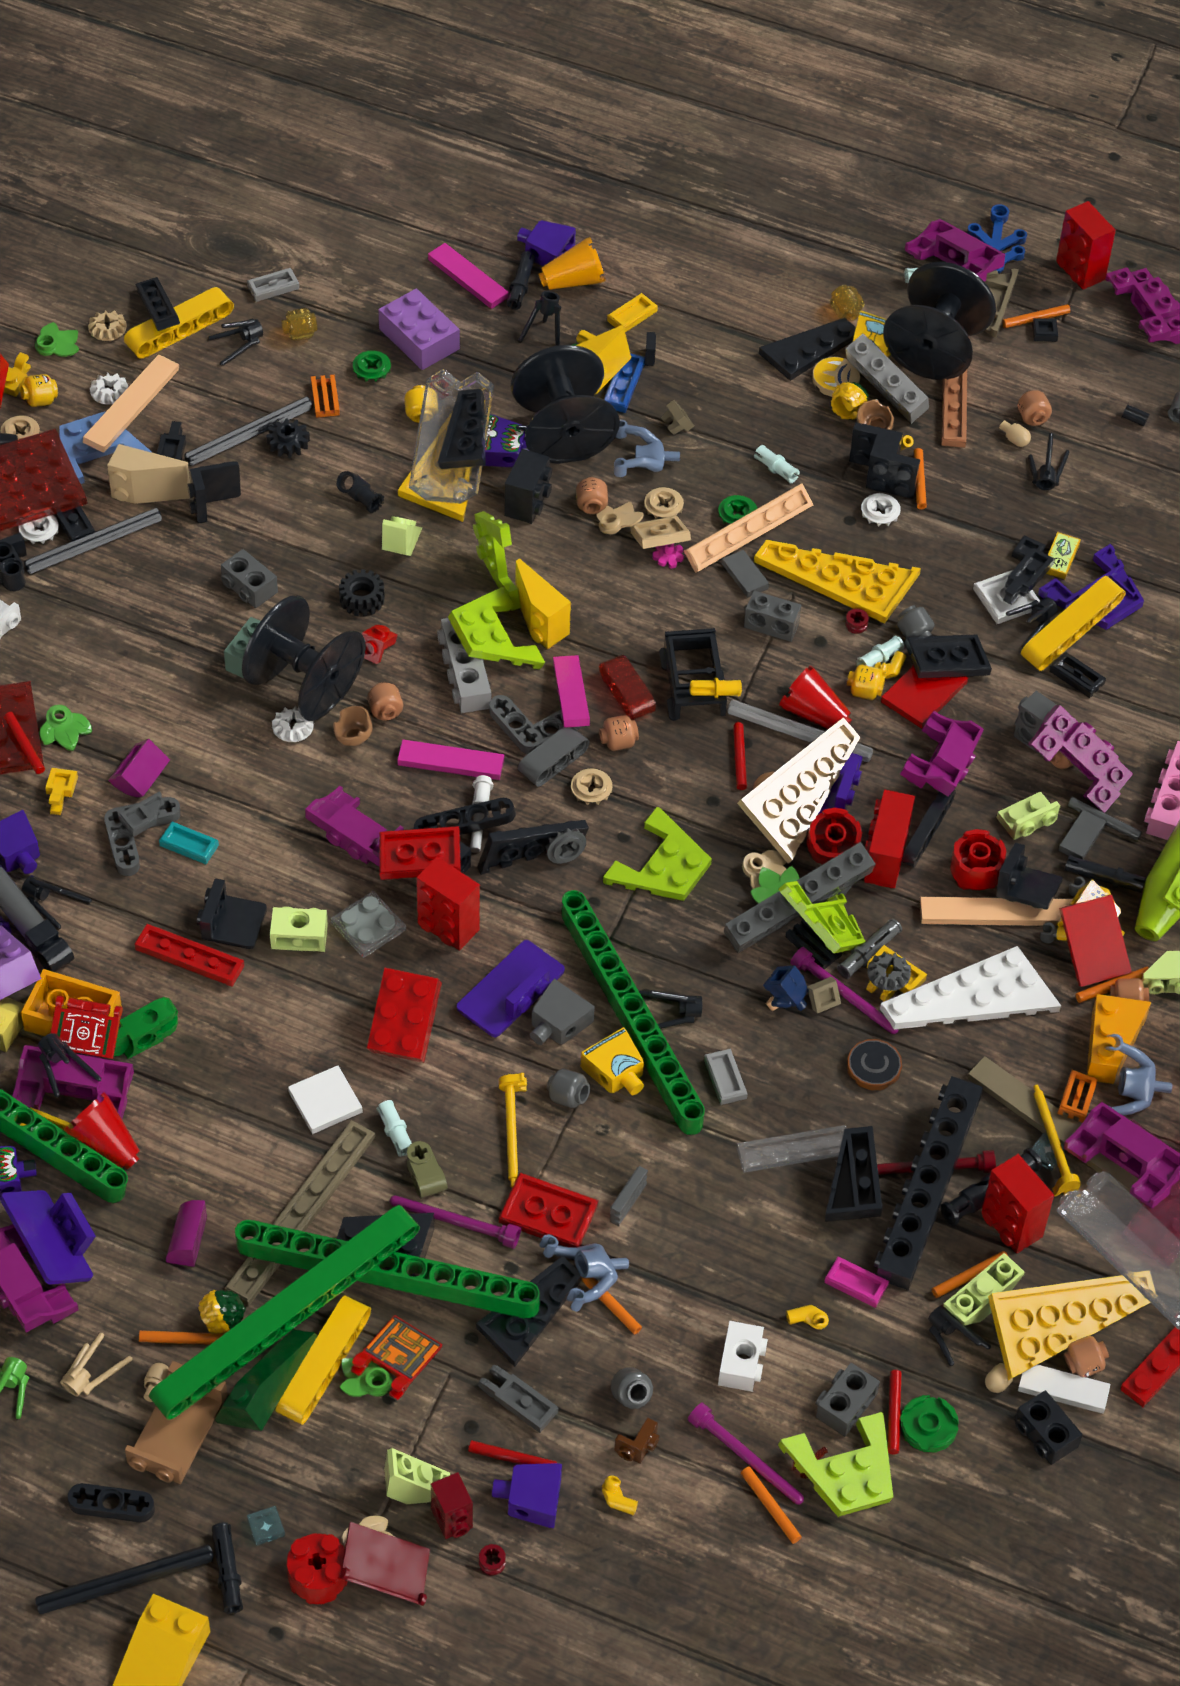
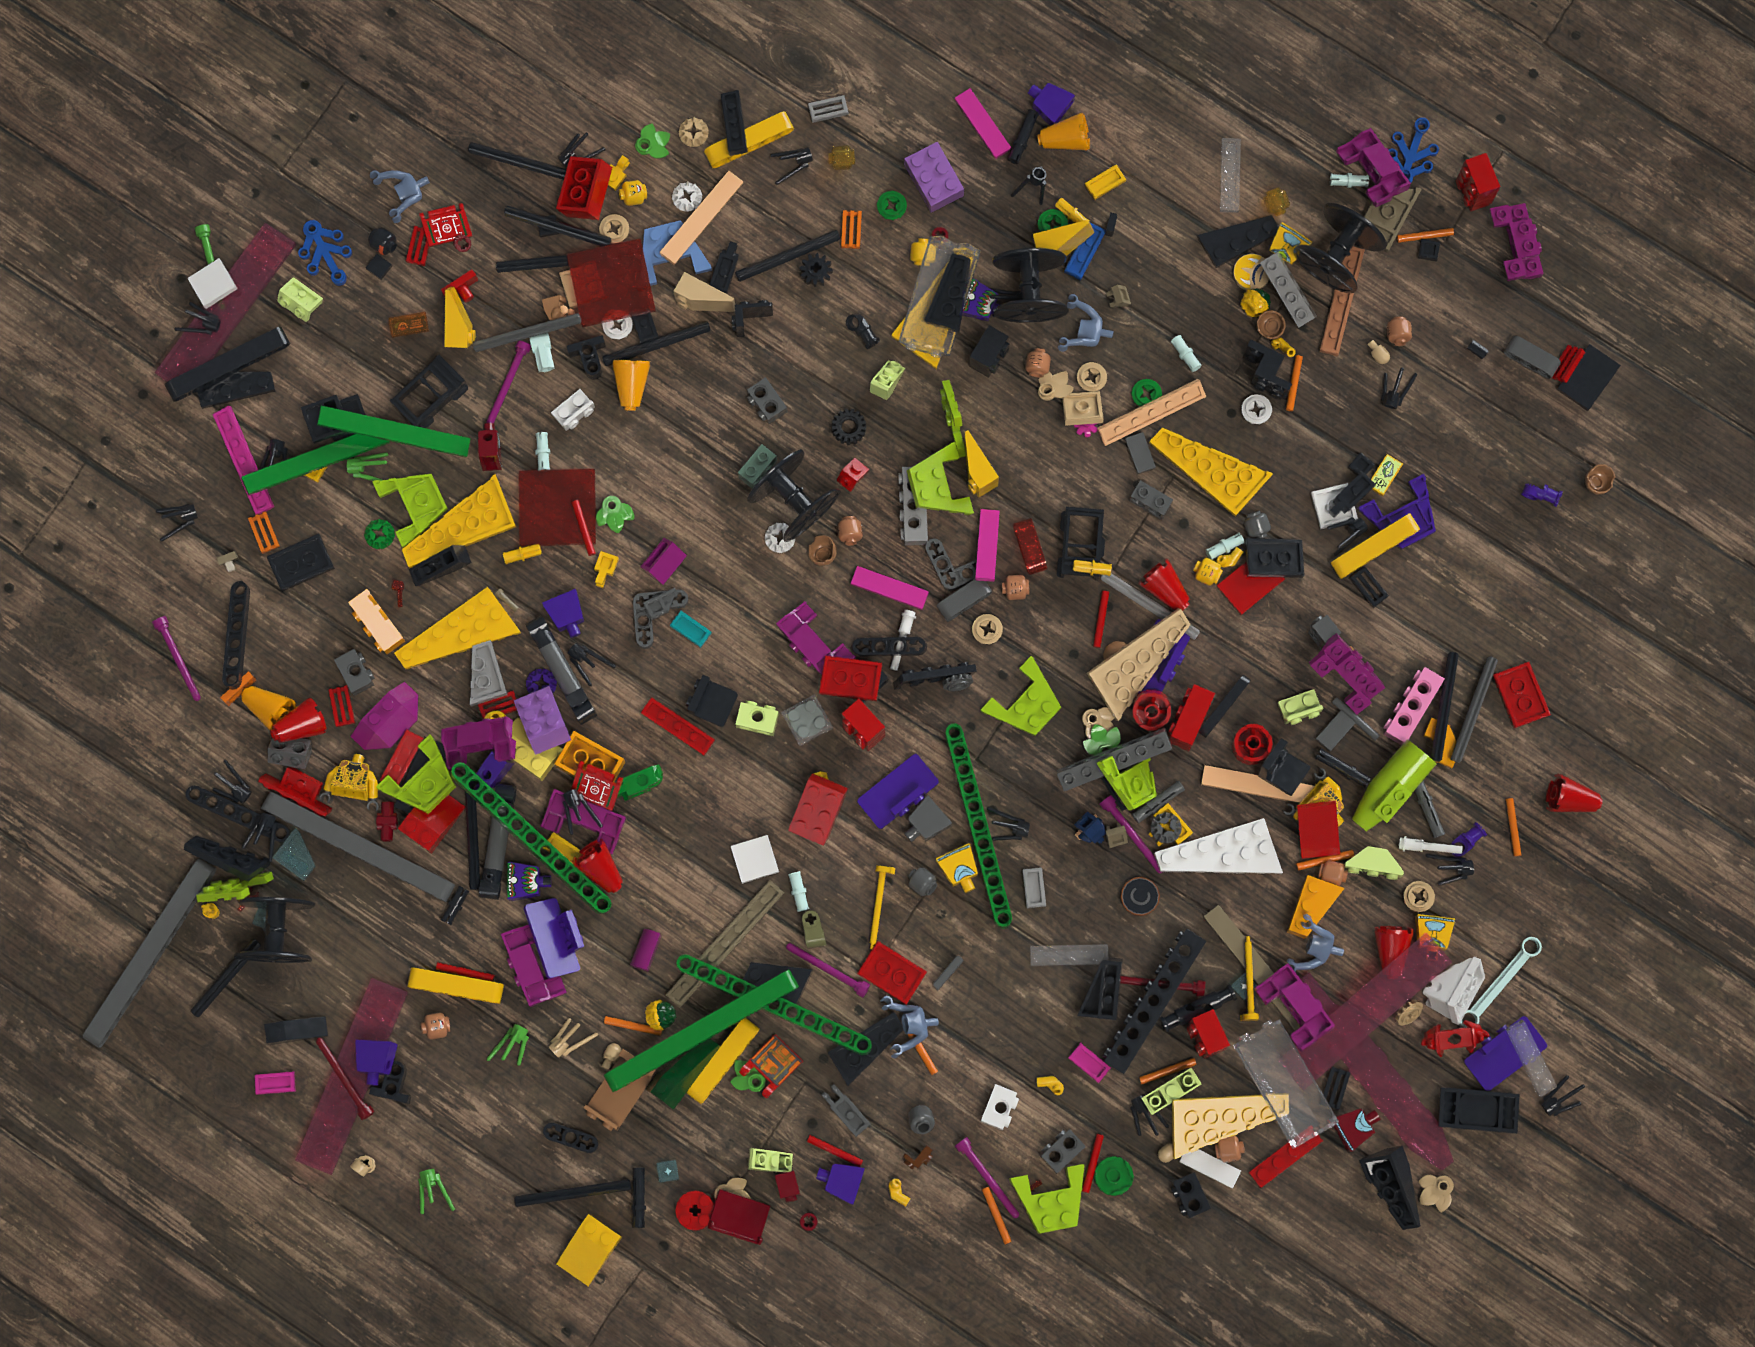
camera: 15 degrees right, 25 degrees up
dark red bush [845,608,869,634] -> none
magenta bracket [900,711,984,797] -> none
orange tile [1057,1070,1098,1123] -> none
none -> light orange cone [612,360,650,411]
none -> clear plate [1220,138,1241,213]

